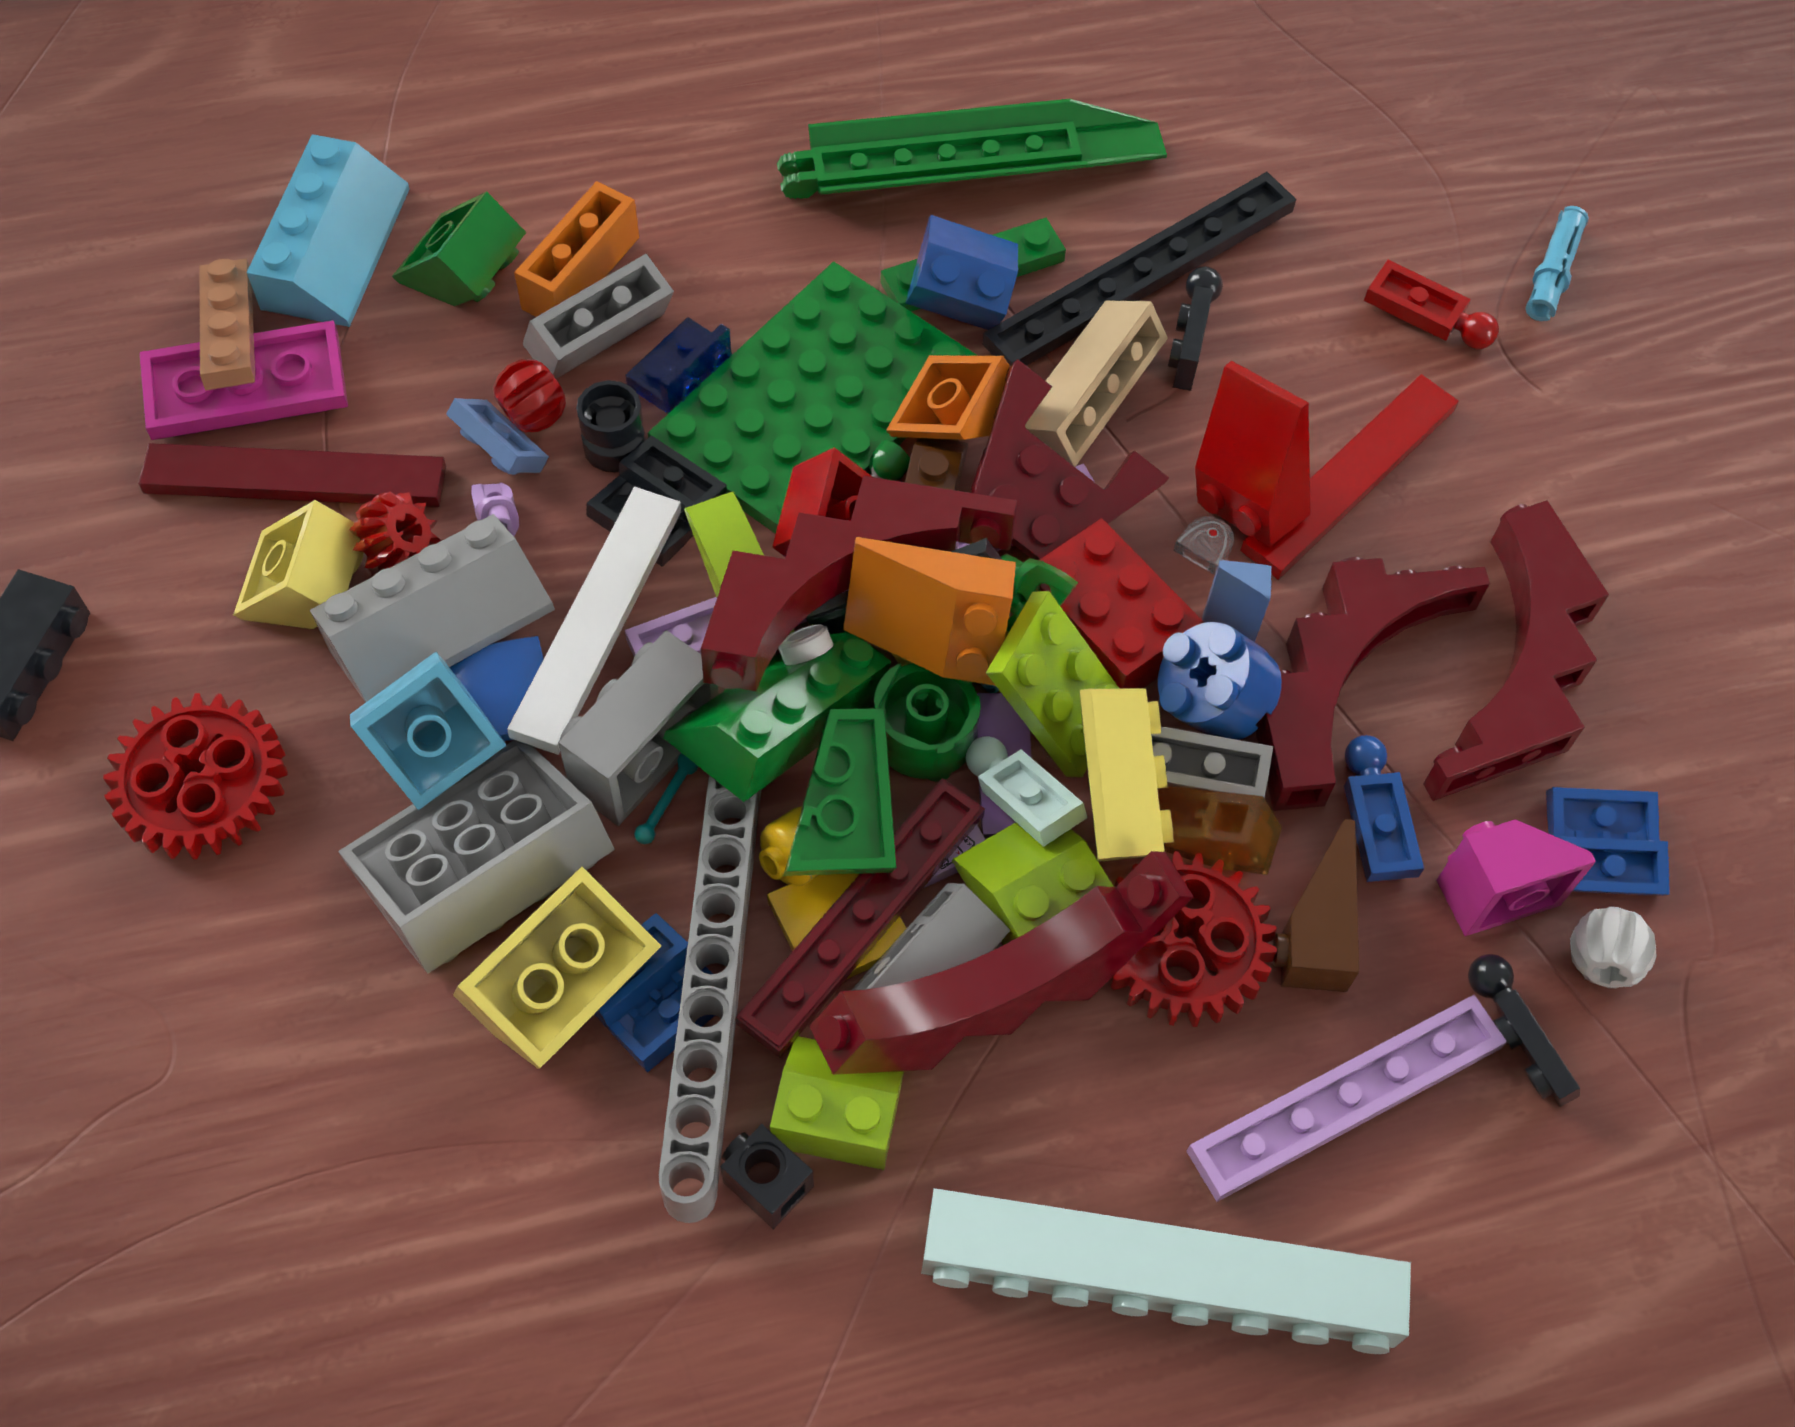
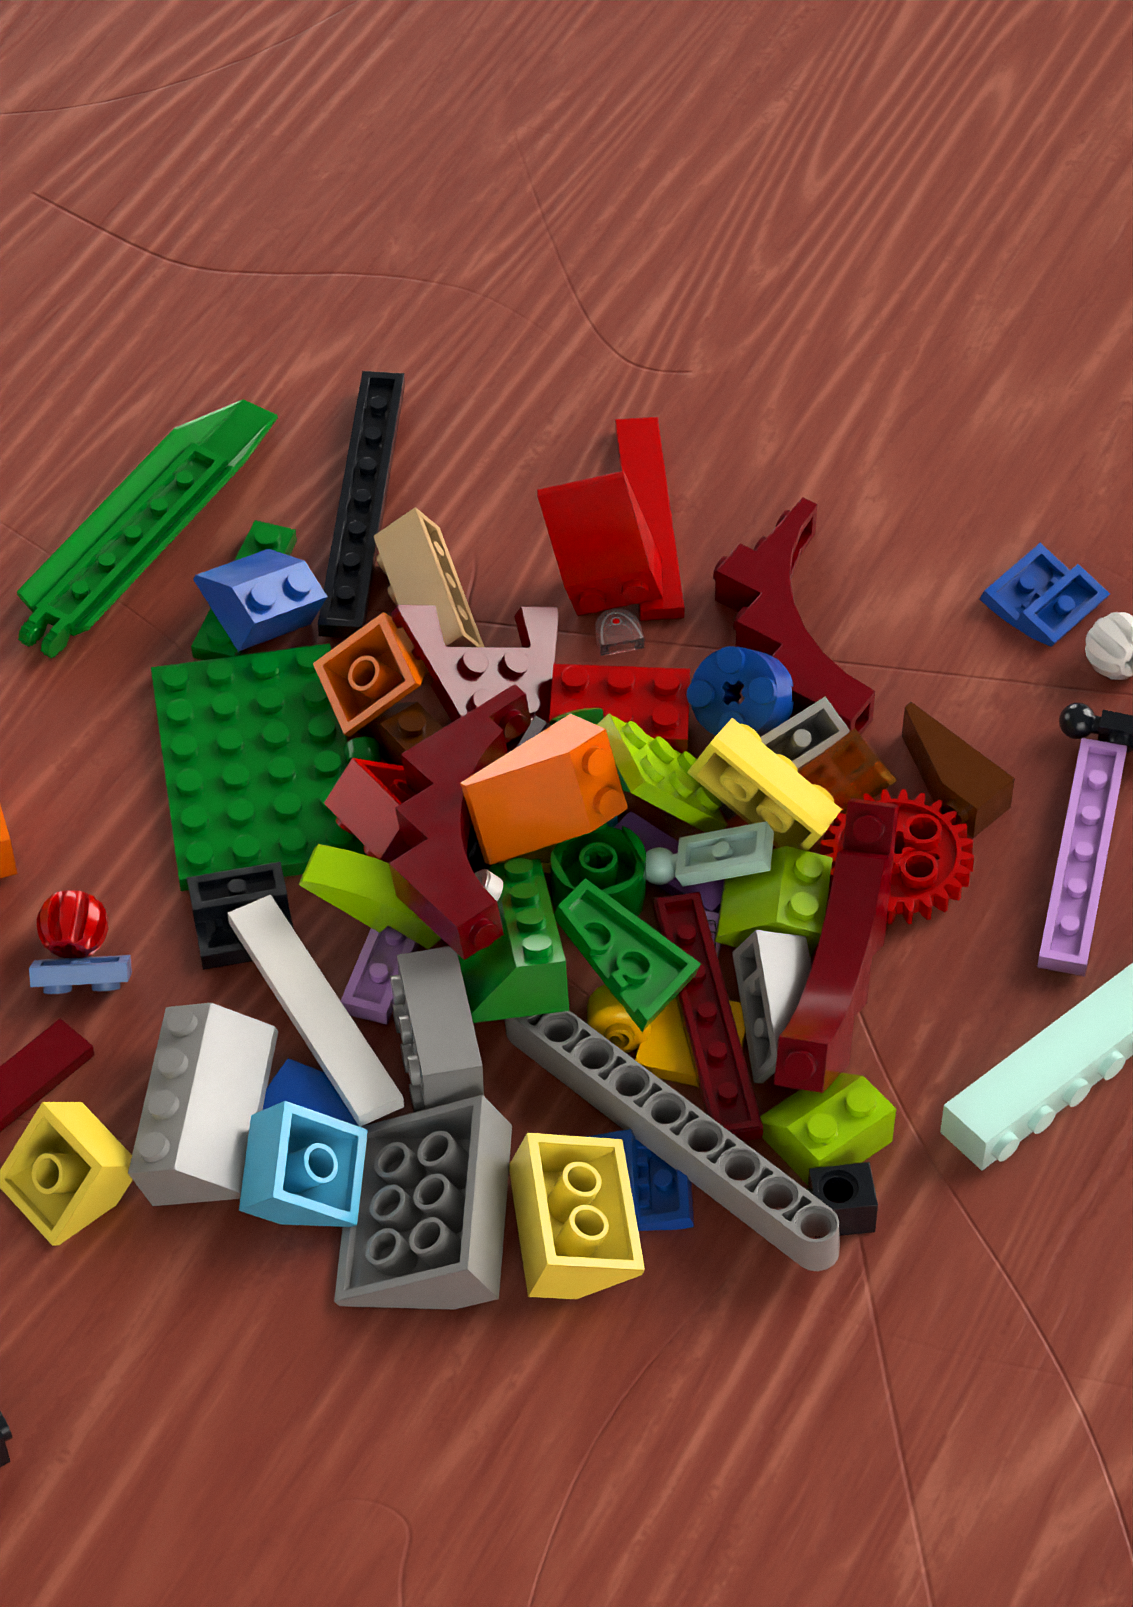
camera: 45 degrees left, 10 degrees down
red gear [103,693,288,860] -> none
red gear [349,491,442,571] -> none
lavender piece [471,483,519,536] -> none
light grey brick [523,254,674,379] -> none
black wheel [576,380,646,473] -> none
clear blue bracket [625,317,732,414] -> none
teal hinge [634,753,699,845] -> none
black plate [1168,266,1223,391] -> none
medium blue slope [1202,560,1271,642] -> none
blue plate [1344,735,1424,882] -> none
red plate [1363,259,1499,349] -> none
dark red arch [1423,500,1609,801] -> none
dark pink slope [1436,819,1596,936] -> none
medium azure pin [1525,206,1589,321] -> none

